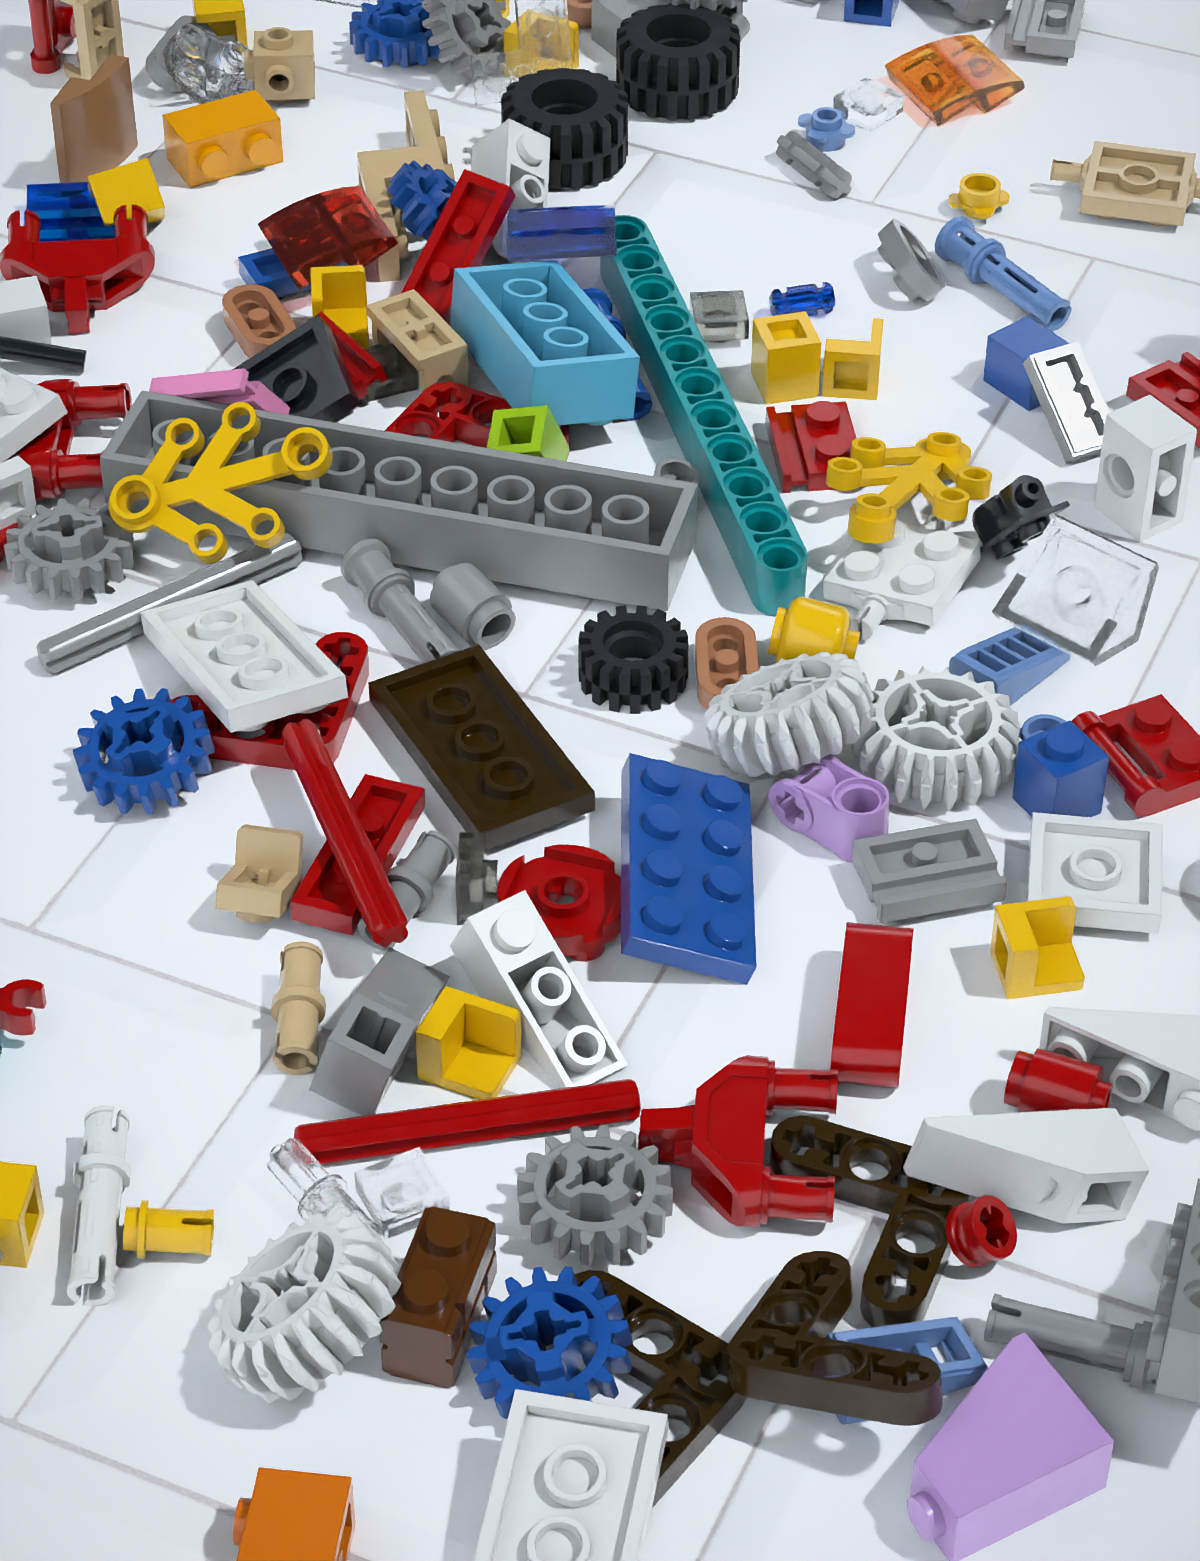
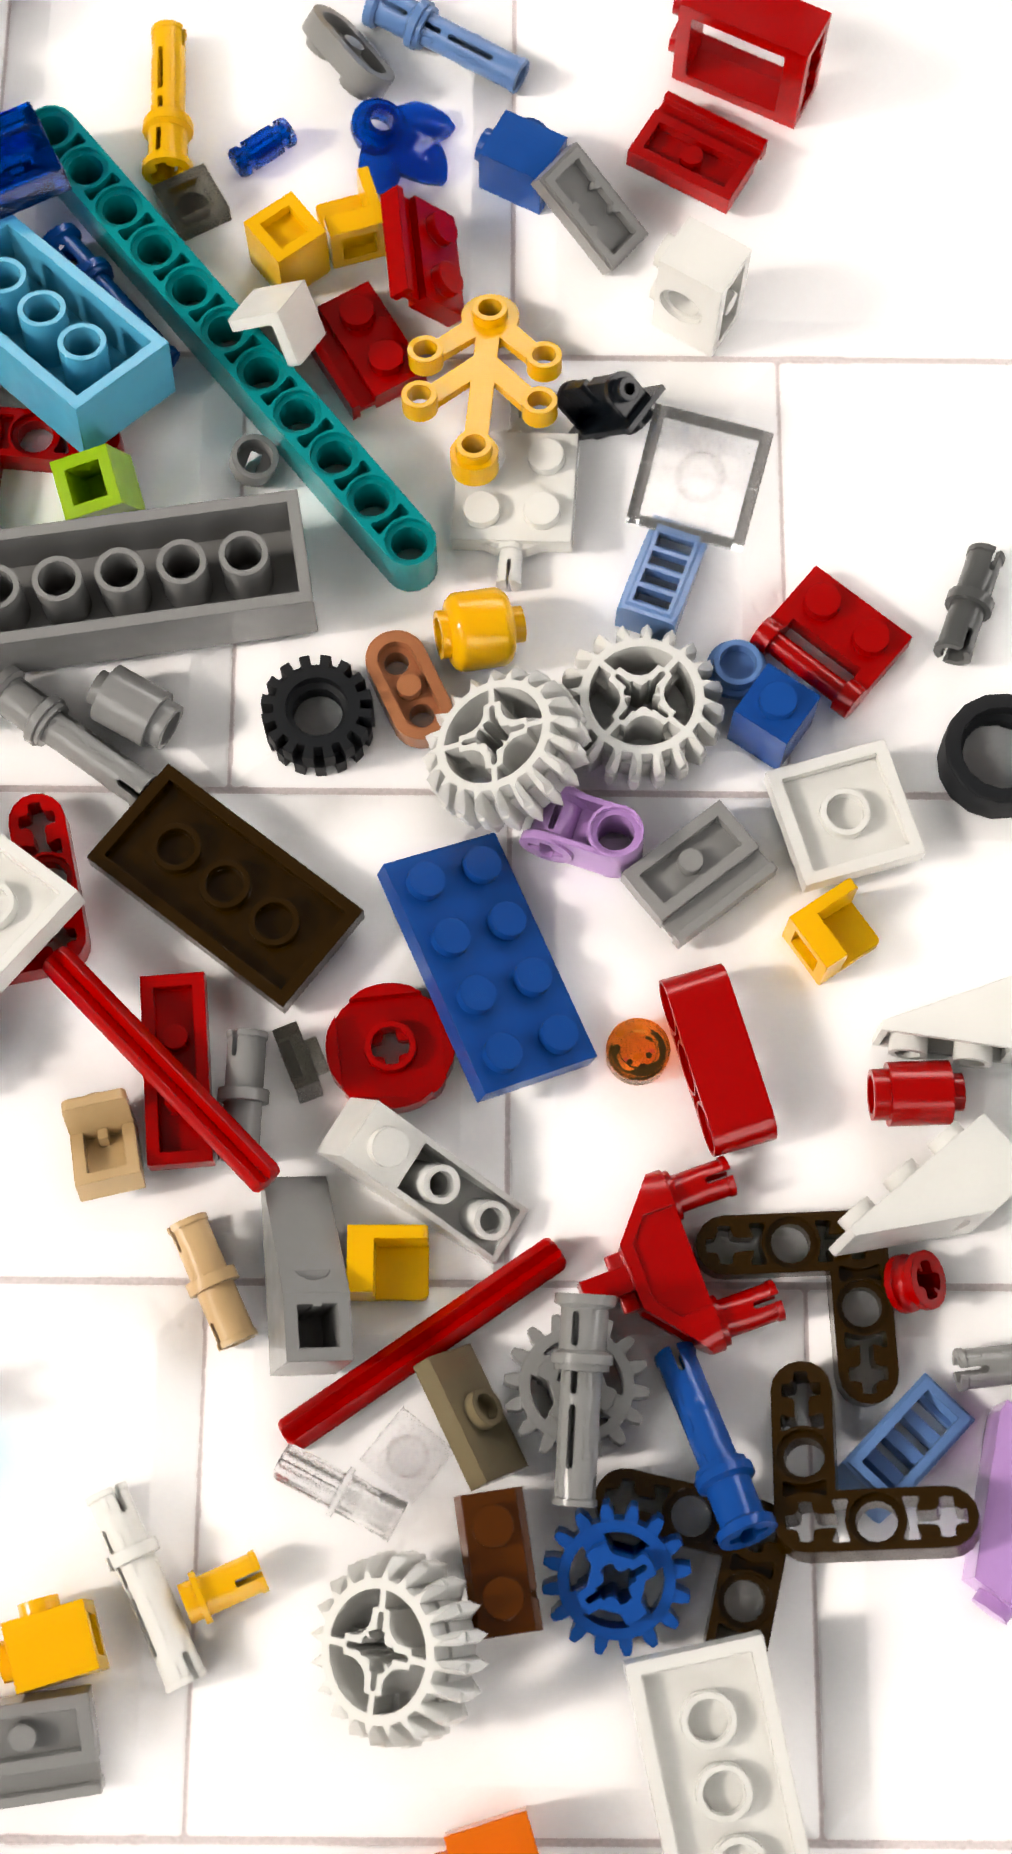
camera: 25 degrees left, 30 degrees up
none -> yellow pin [142,19,194,189]
none -> white panel [228,279,326,367]
none -> clear blue plate [350,98,455,196]
none -> red plate [380,185,464,328]
none -> dark tan plate [413,1343,529,1492]
none -> light grey pin [551,1292,617,1508]
none -> clear orange tile [605,1018,671,1086]
none -> blue pin [654,1341,778,1551]

